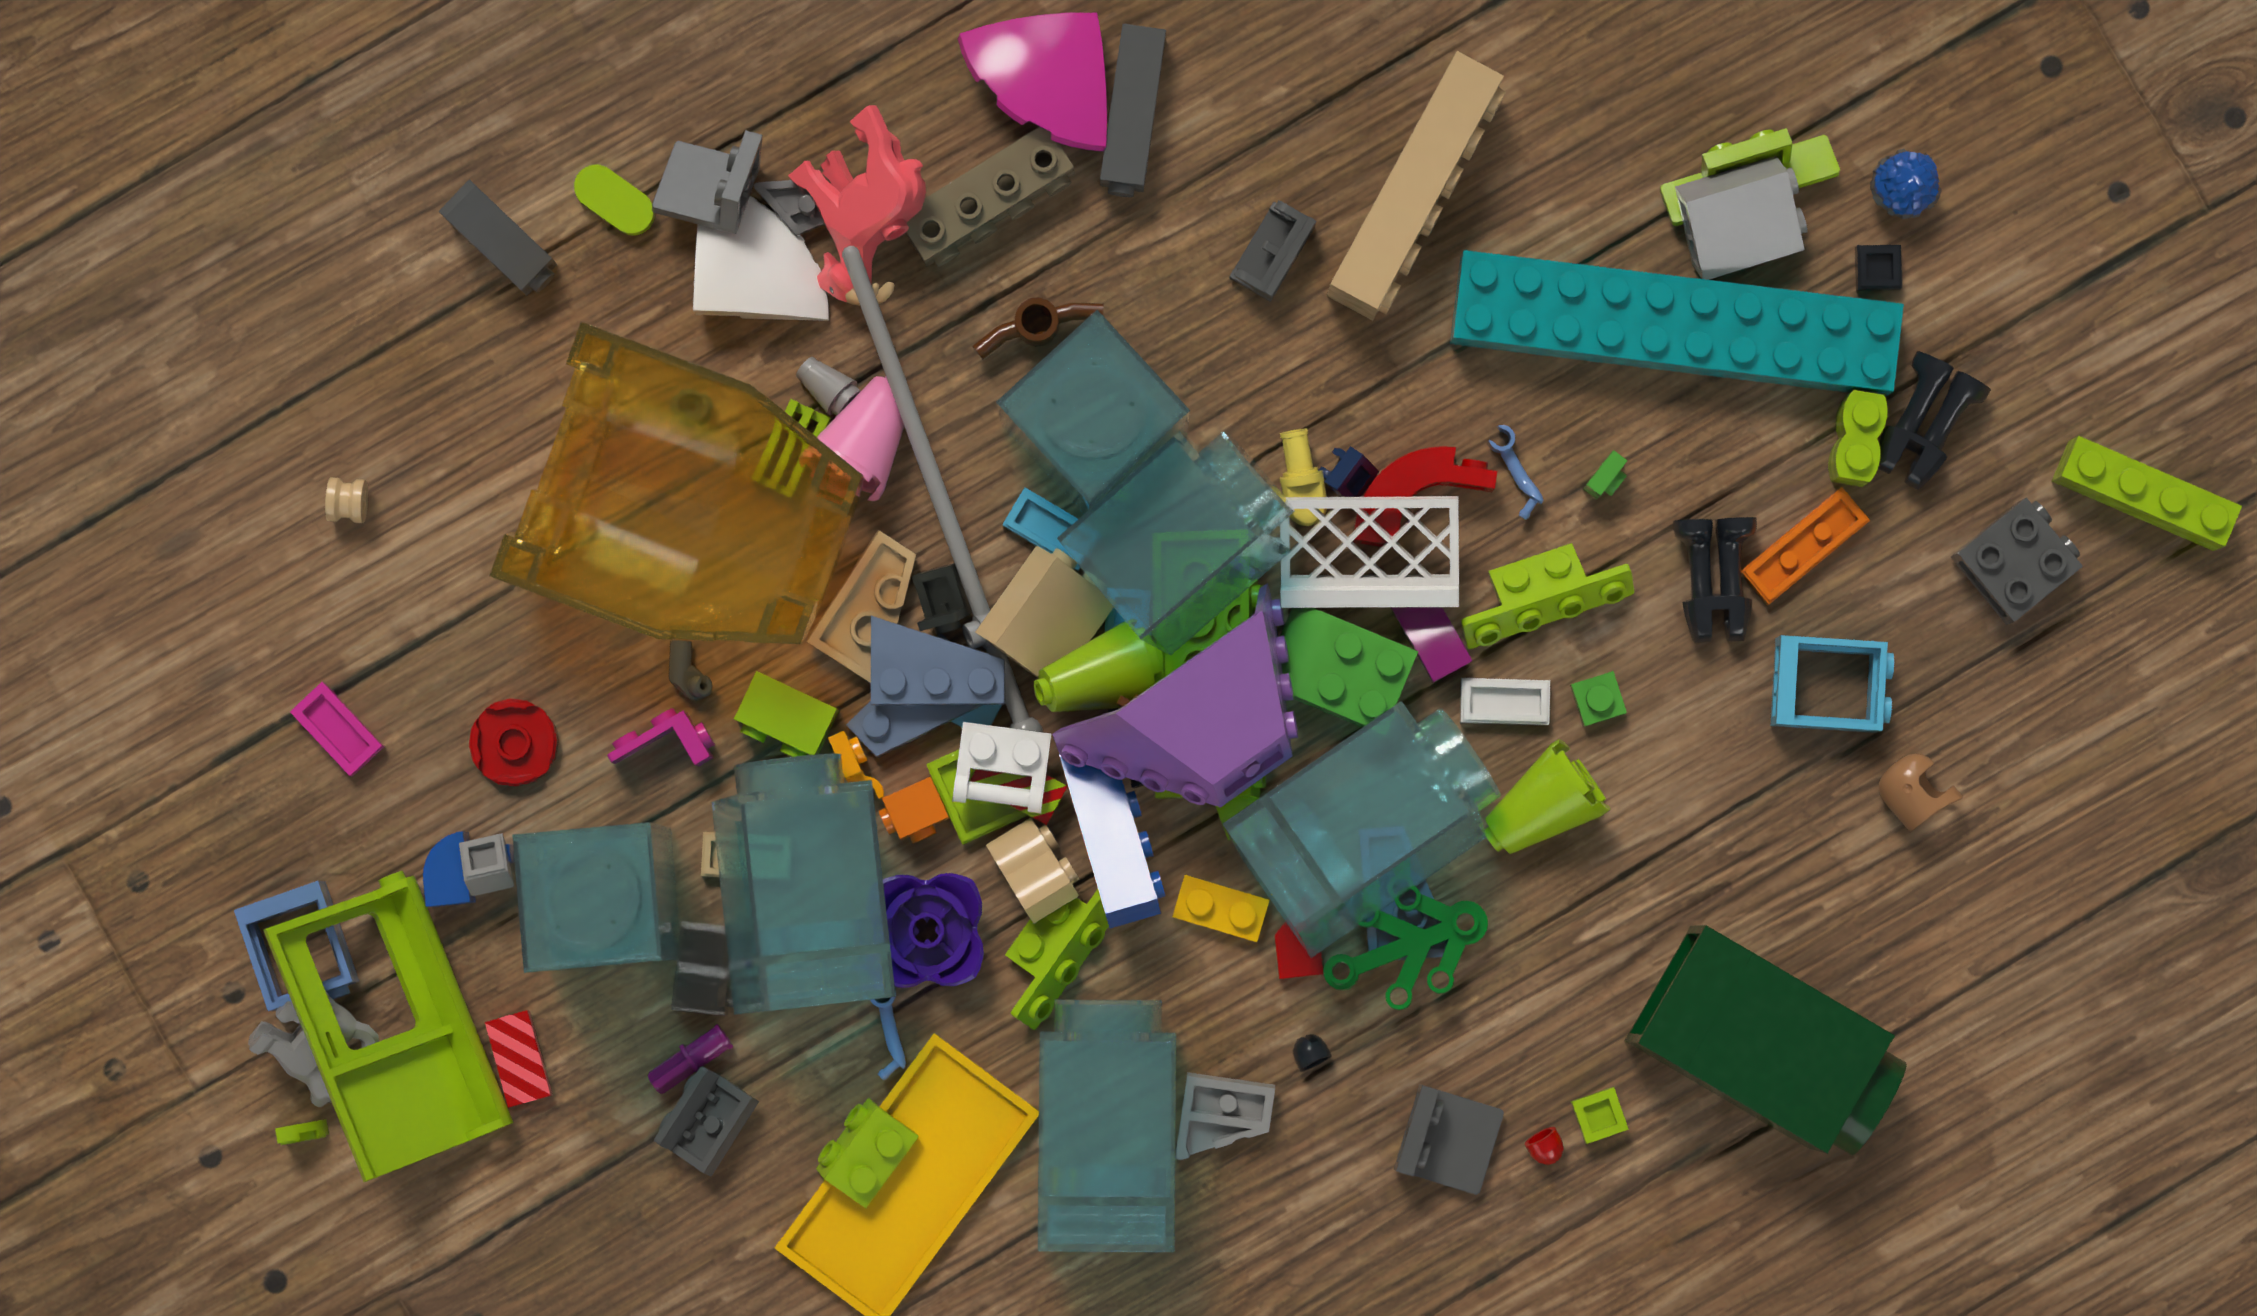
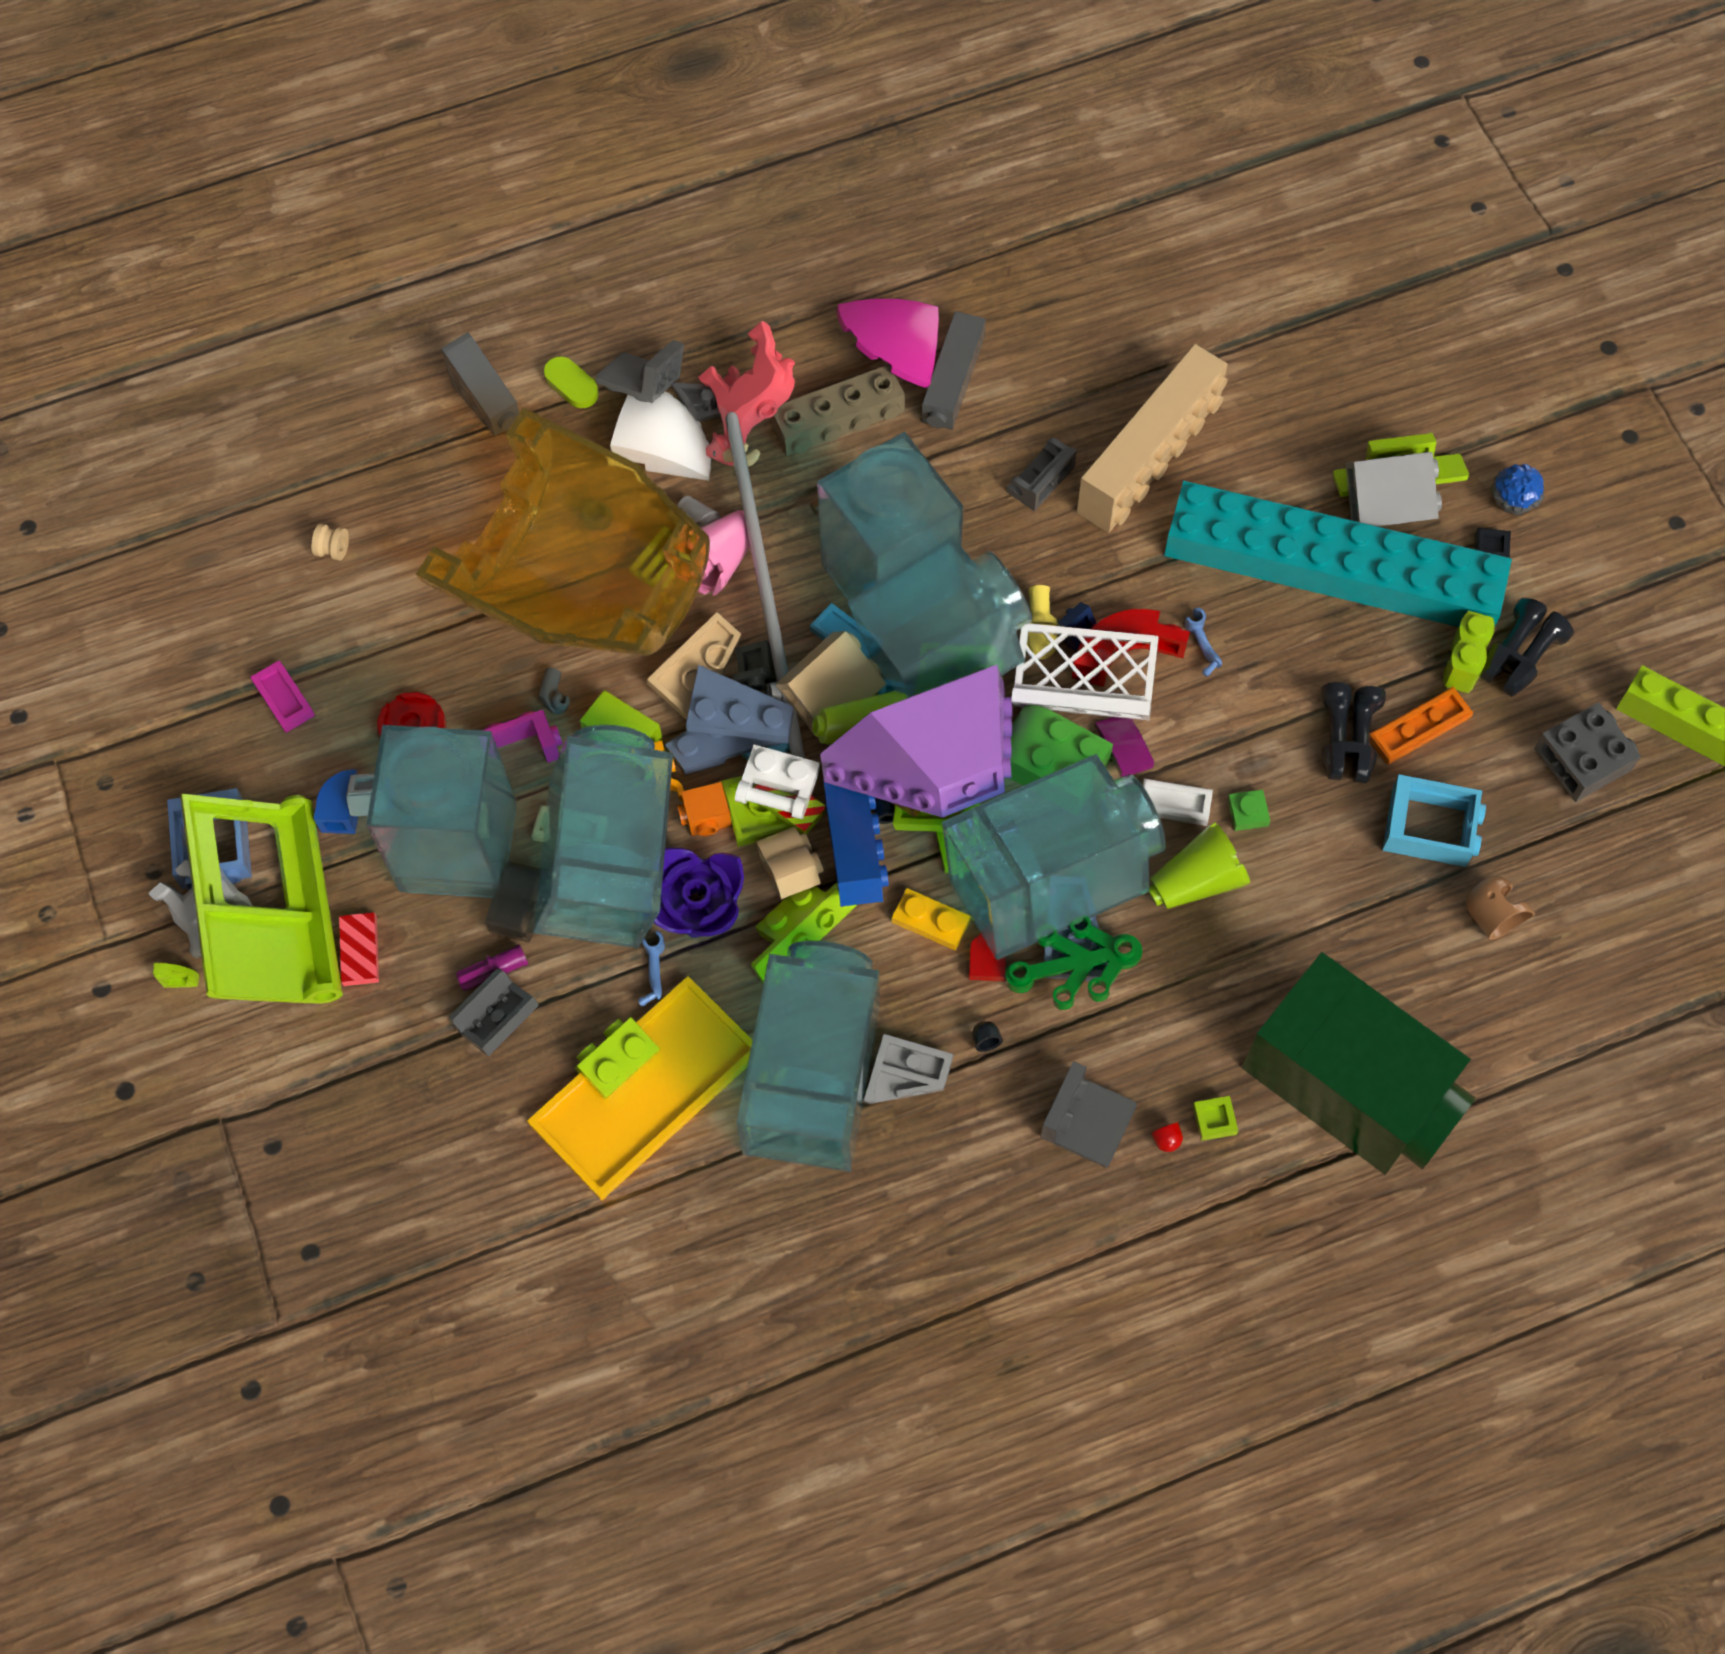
camera: 10 degrees right, 20 degrees down
lime bracket [1461,543,1634,649] -> none
bright green plate [1583,450,1627,500] -> none

